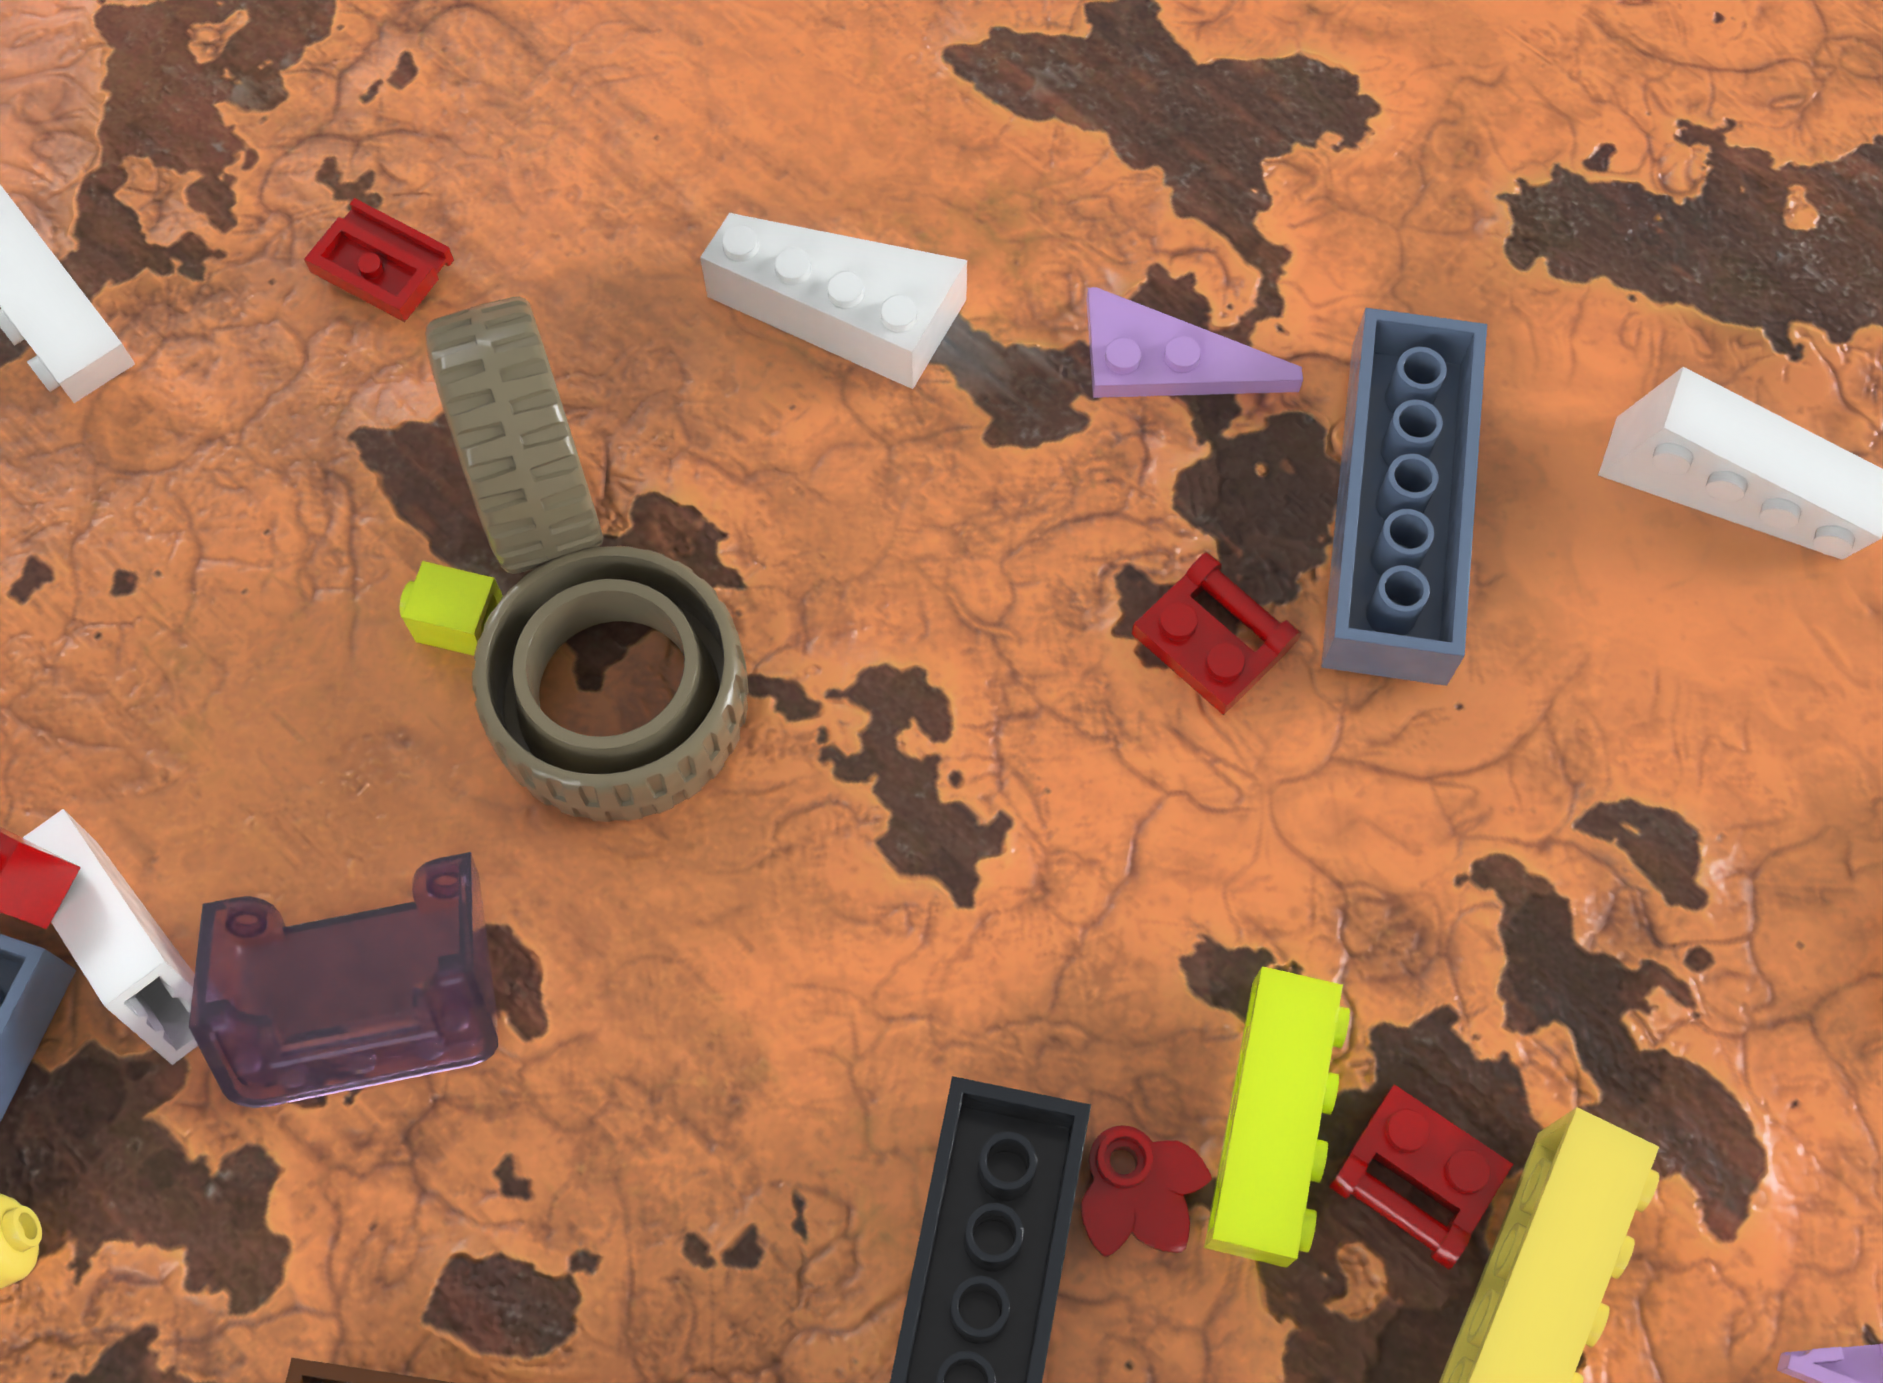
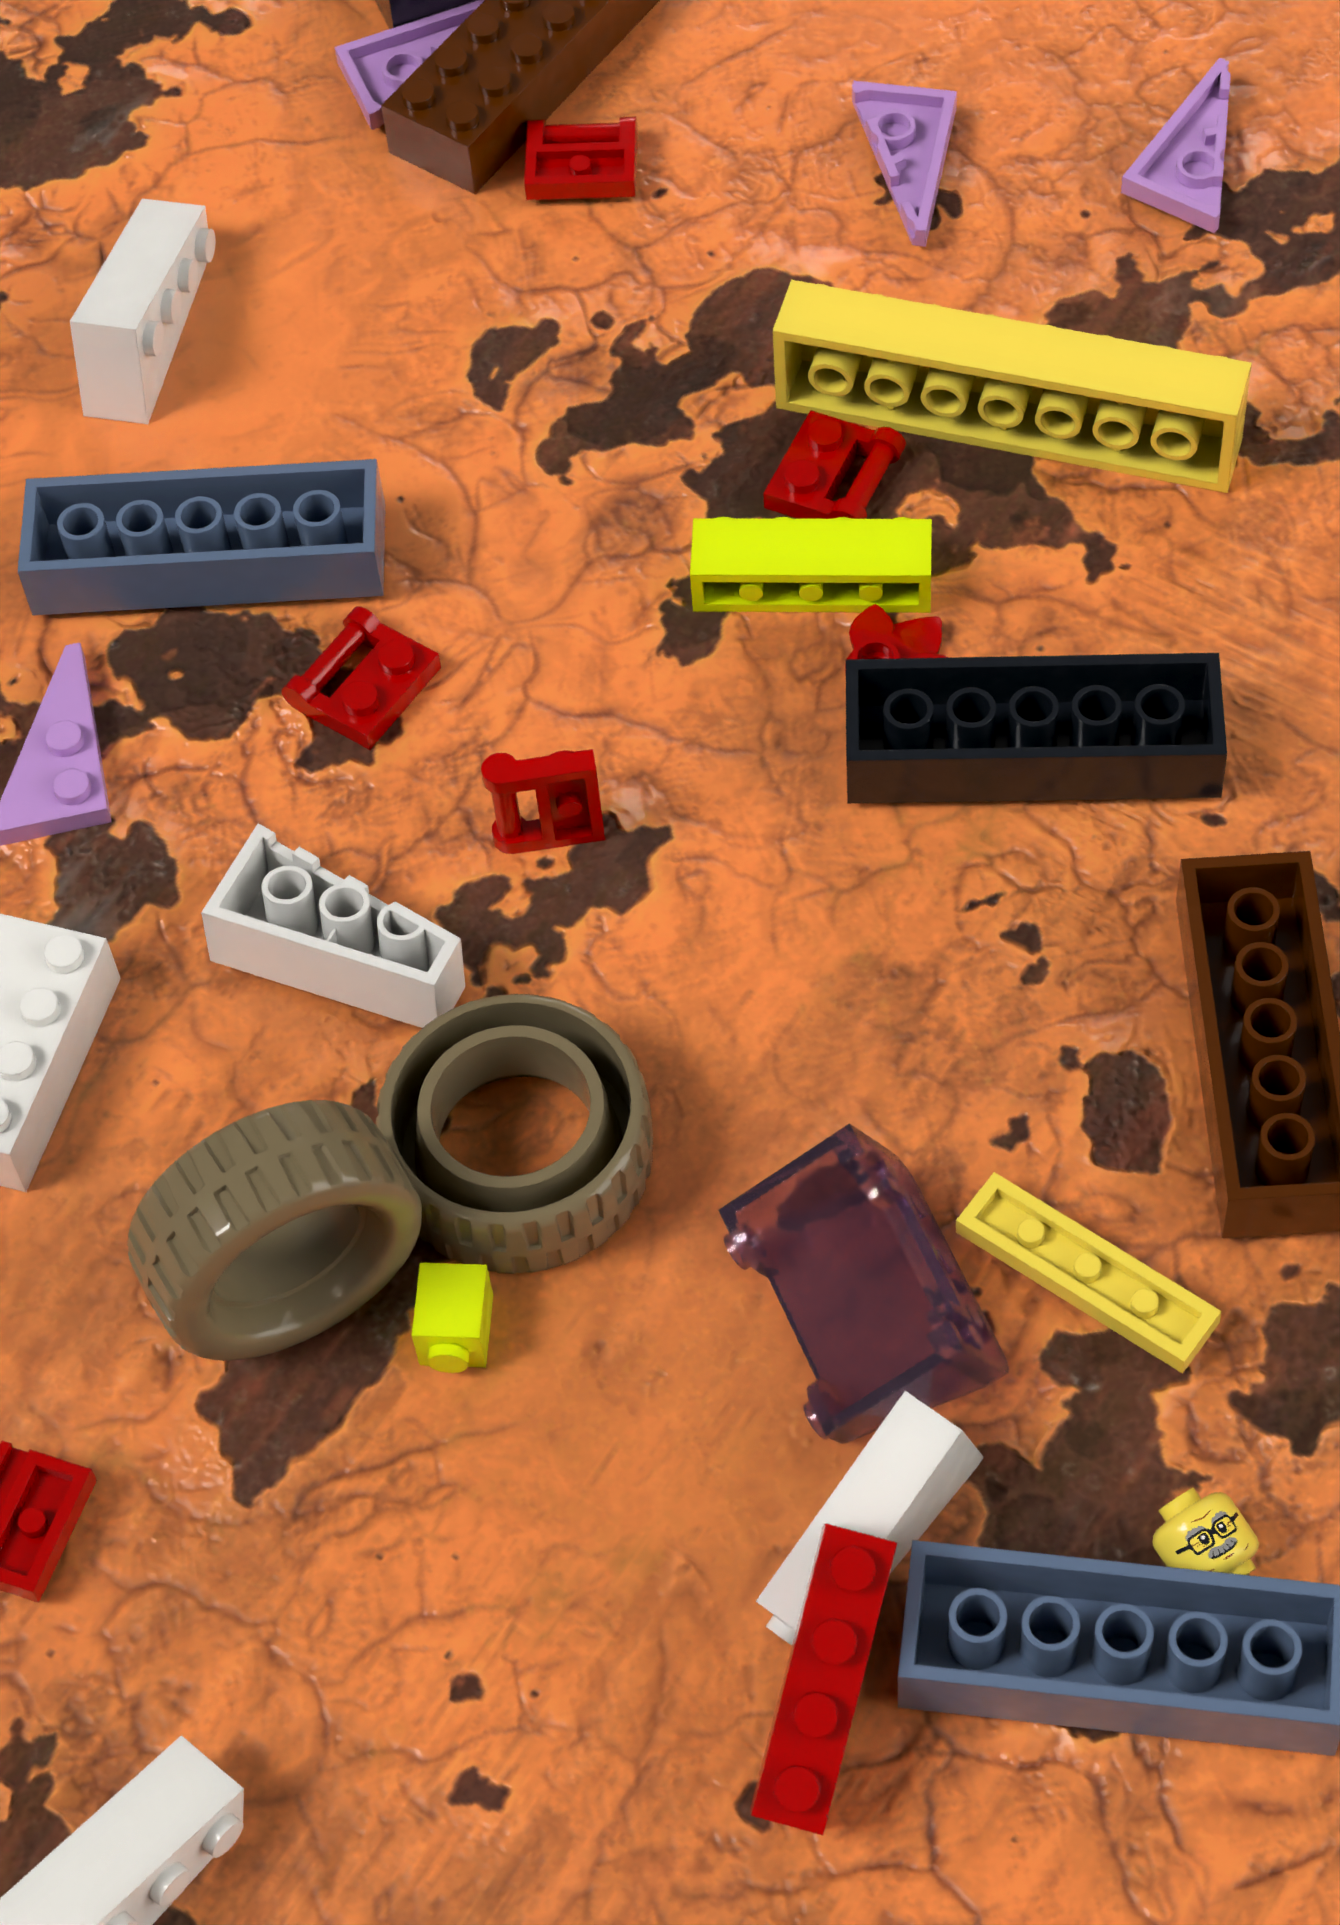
camera: 95 degrees left, 10 degrees down
none -> white wedge [201,823,465,1028]
none -> red plate [481,749,605,854]
none -> light yellow plate [956,1172,1222,1374]

